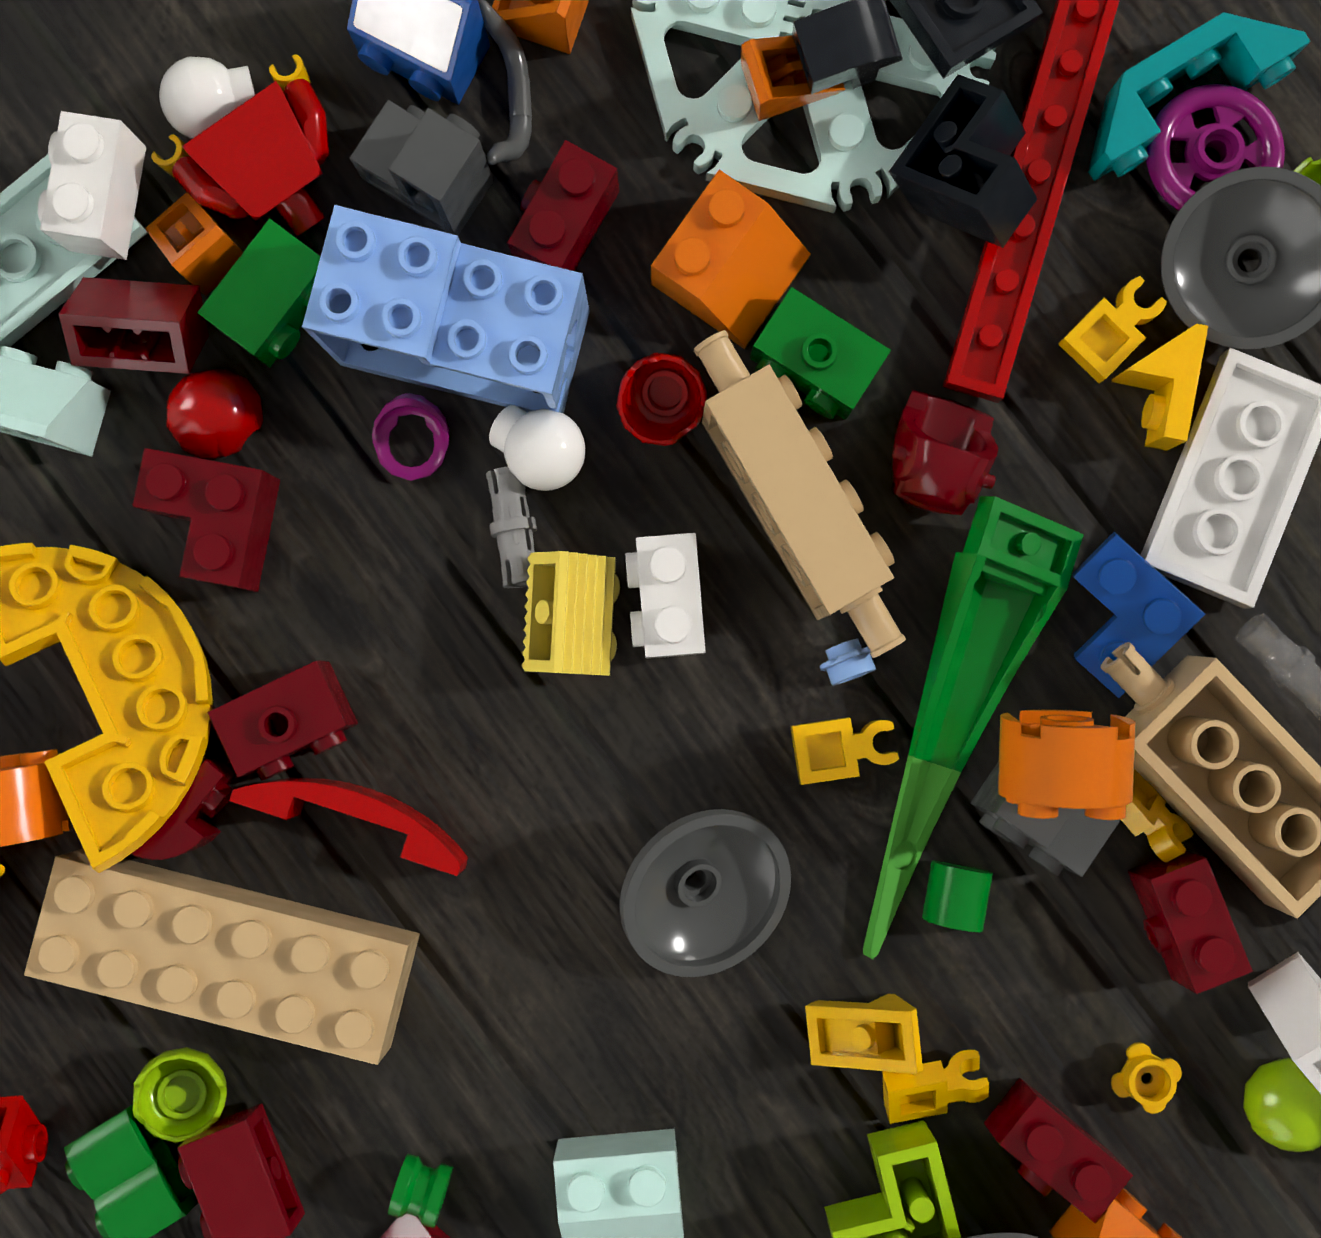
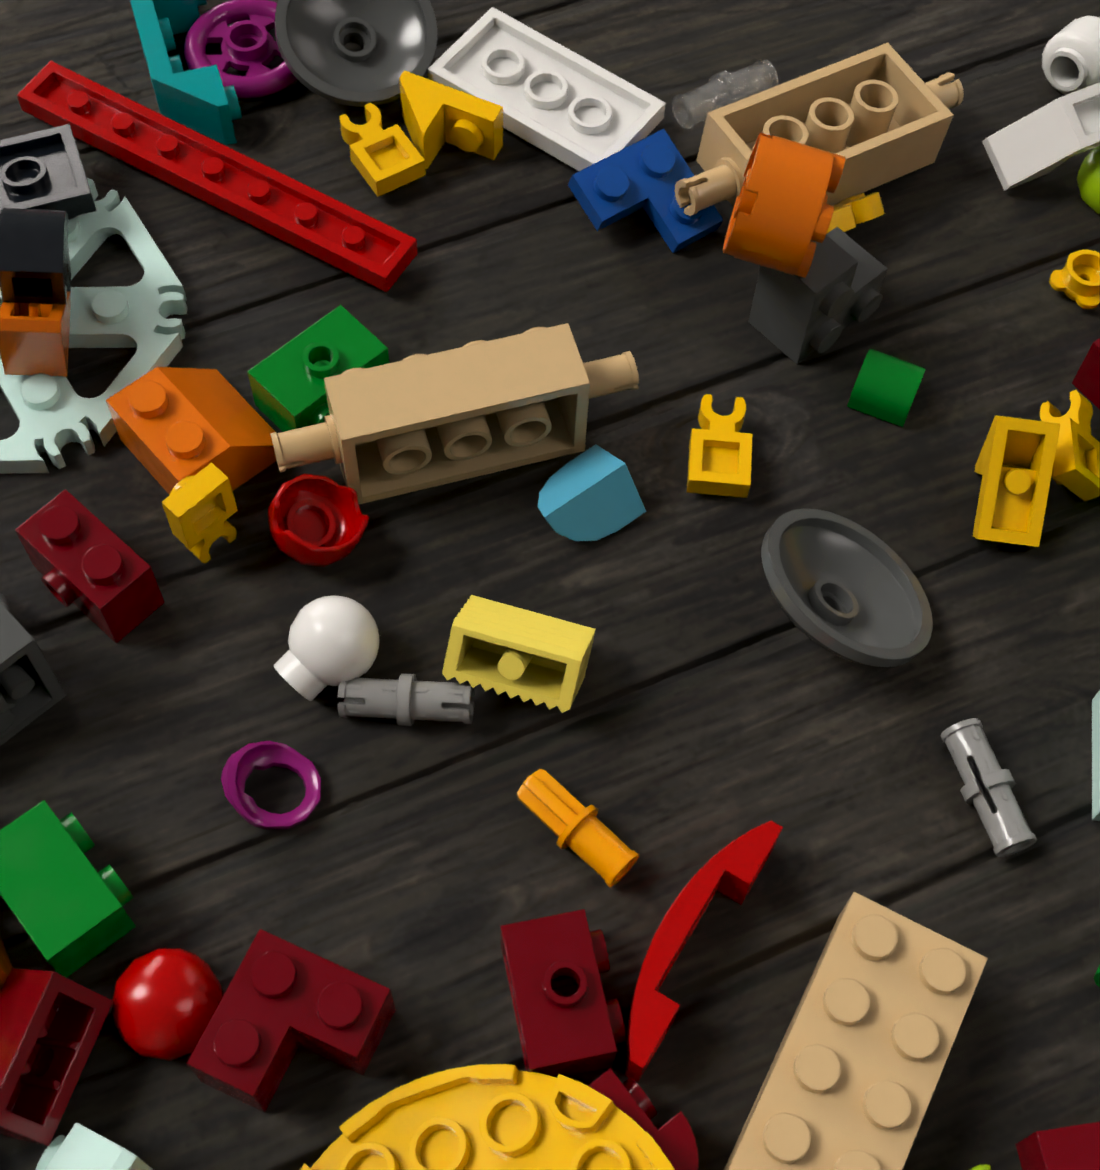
camera: 80 degrees left, 25 degrees down
light blue piece [302,205,590,413] -> none
white brick [625,533,706,659] -> none
light blue plate [820,639,876,686] -> none
green plate [863,496,1084,960] -> none
black brick [889,74,1038,248] -> none
dark red helmet [892,390,998,515] -> none
dark red brick [1128,851,1253,994] -> none
none -> yellow plate [161,462,238,564]
none -> light orange axle [517,769,639,888]
none -> medium azure brick [537,444,646,541]
none -> light grey pin [940,718,1037,857]

